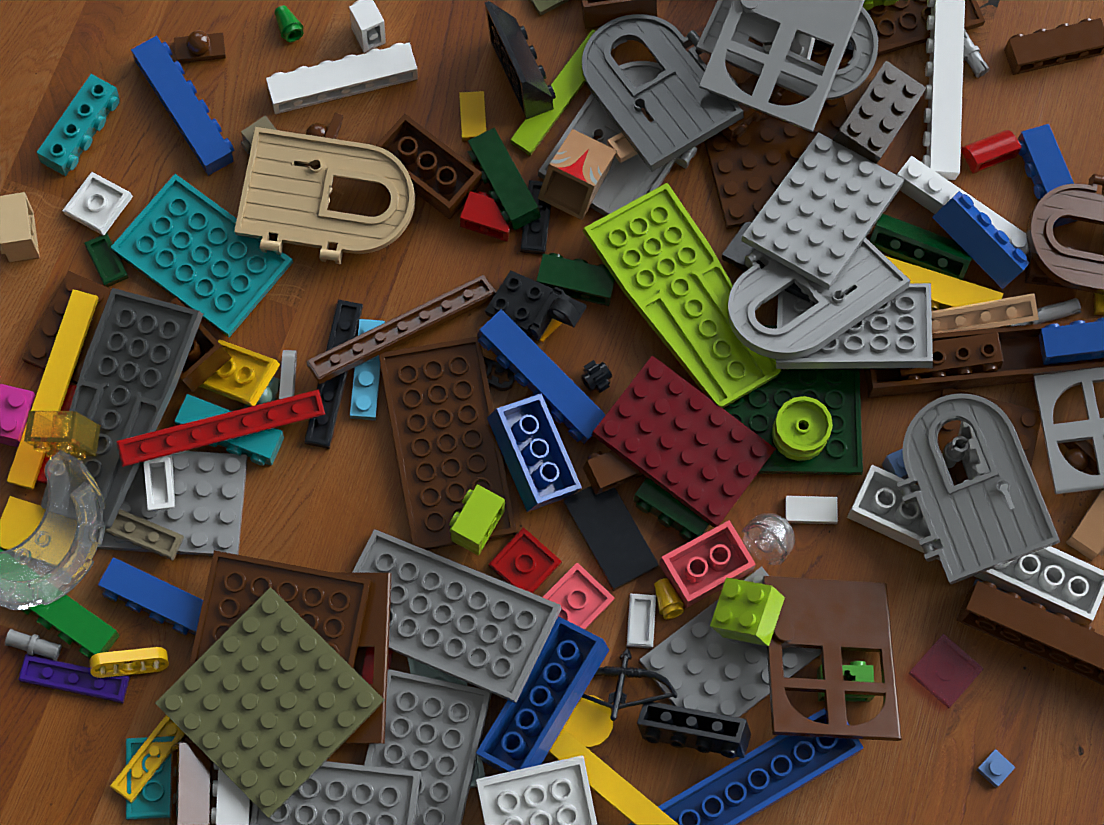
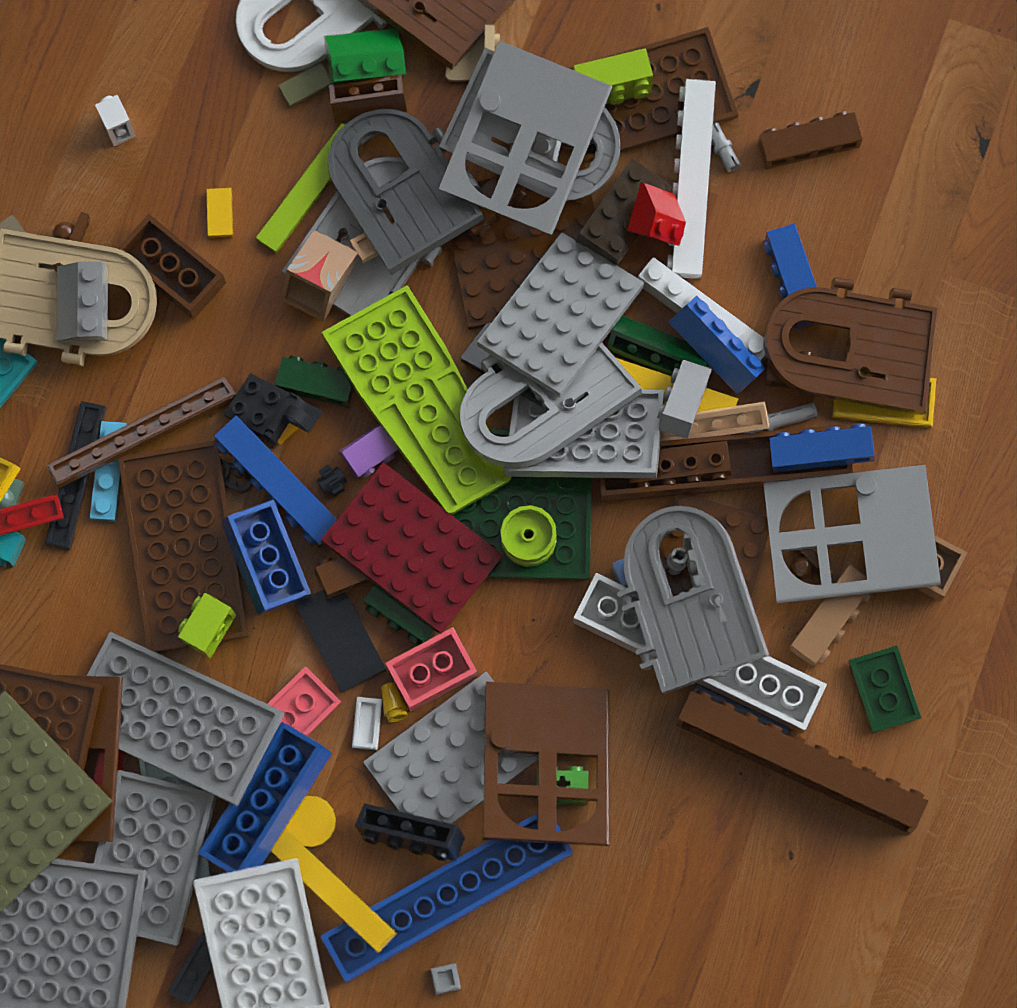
camera: 10 degrees right, 5 degrees up
white brick [266,43,418,114] -> none
green cone [274,5,304,42] -> none
light grey beam [279,350,297,399] -> none
red slope [460,191,509,242] -> none
dark green brick [467,128,541,231] -> none
black slope [485,1,556,120] -> none
red tile [488,527,562,593] -> none
black tile [520,180,551,255] -> none
black piece [582,647,677,721] -> none
lime brick [710,577,785,646] -> none
clear cylinder [742,513,795,565] -> none
white tile [785,496,838,524] -> none
clear pink tile [909,634,984,708] -> none
red brick [961,130,1022,174] -> none
medium blue plate [976,749,1015,788] -> none
none -> light grey slope [57,261,108,341]
none -> medium lavender brick [337,424,398,478]
none -> red slope [627,182,686,246]
none -> light grey brick [657,360,712,439]

